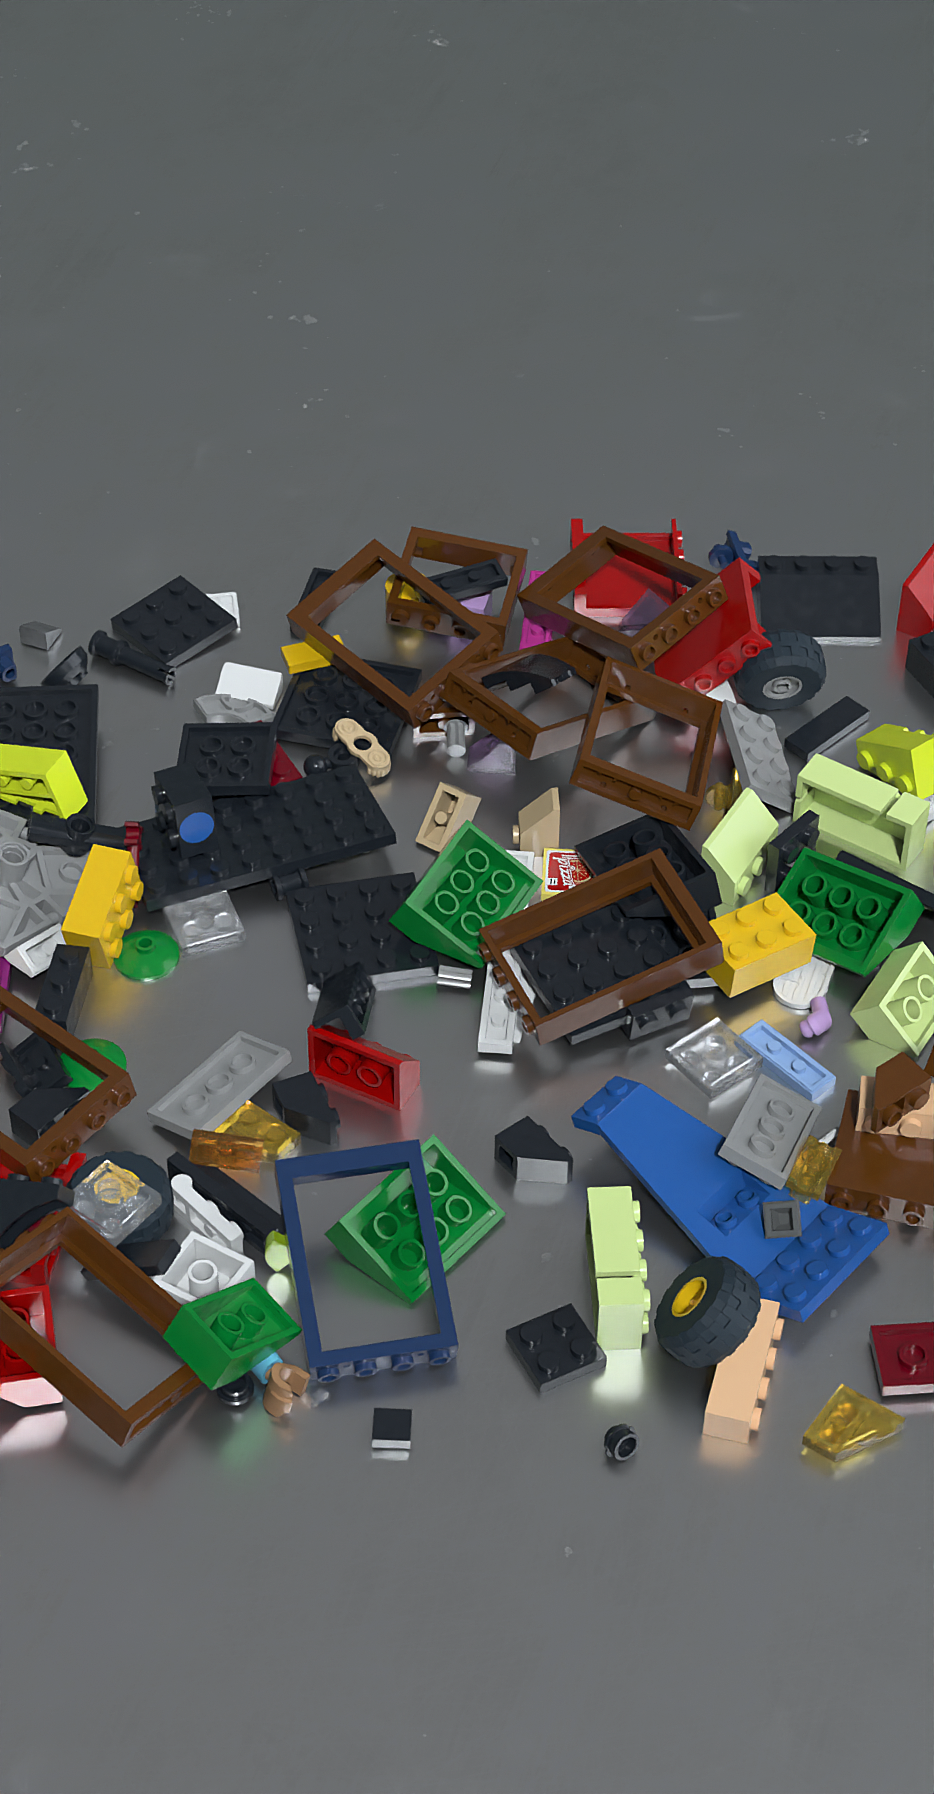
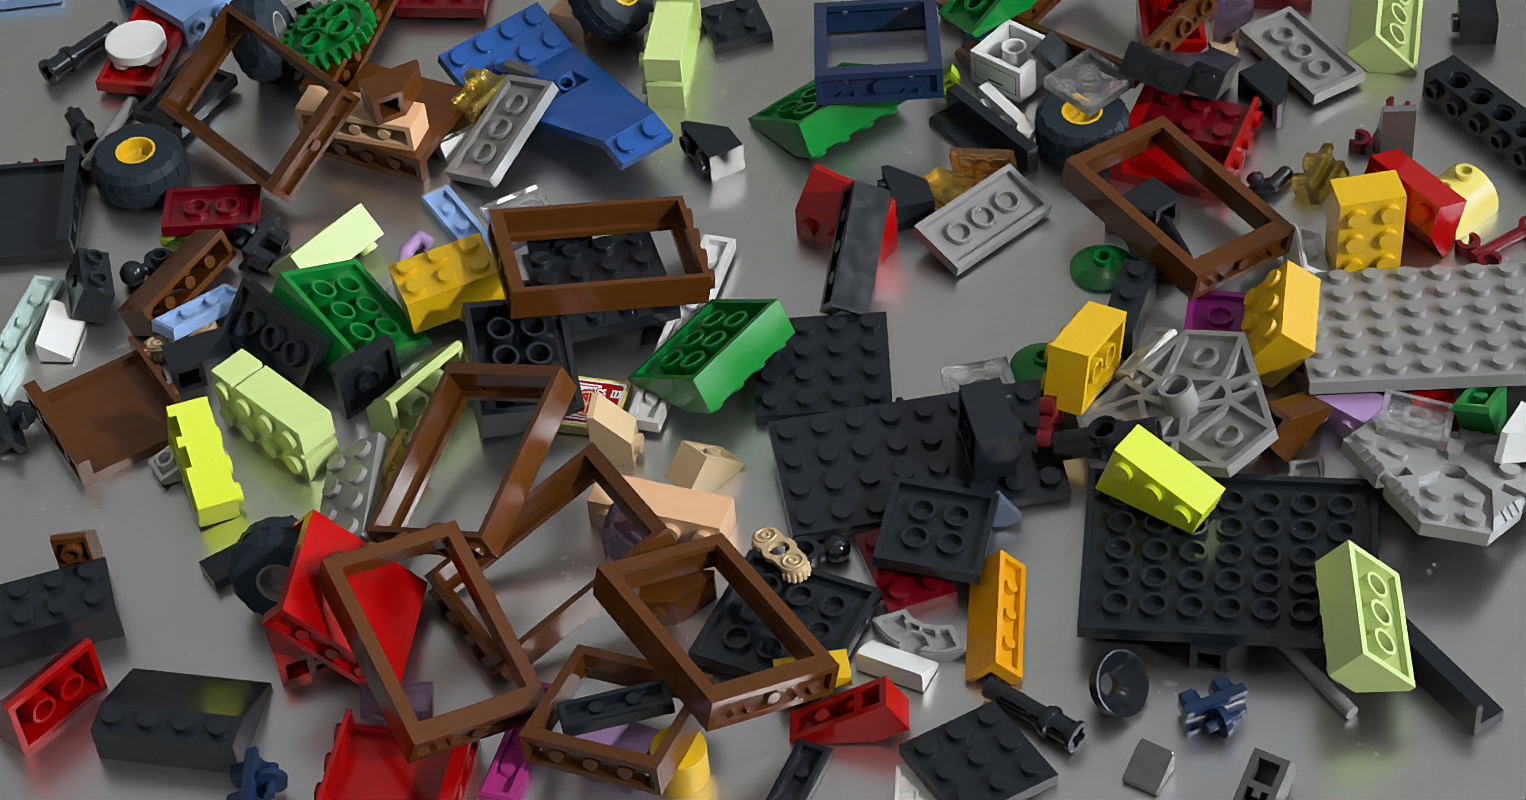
camera: 165 degrees left, 0 degrees up
black slope [481,654,577,694] -> none
none -> light nougat brick [586,475,736,543]
none -> red slope [789,676,909,746]
none -> light orange panel [965,549,1027,685]

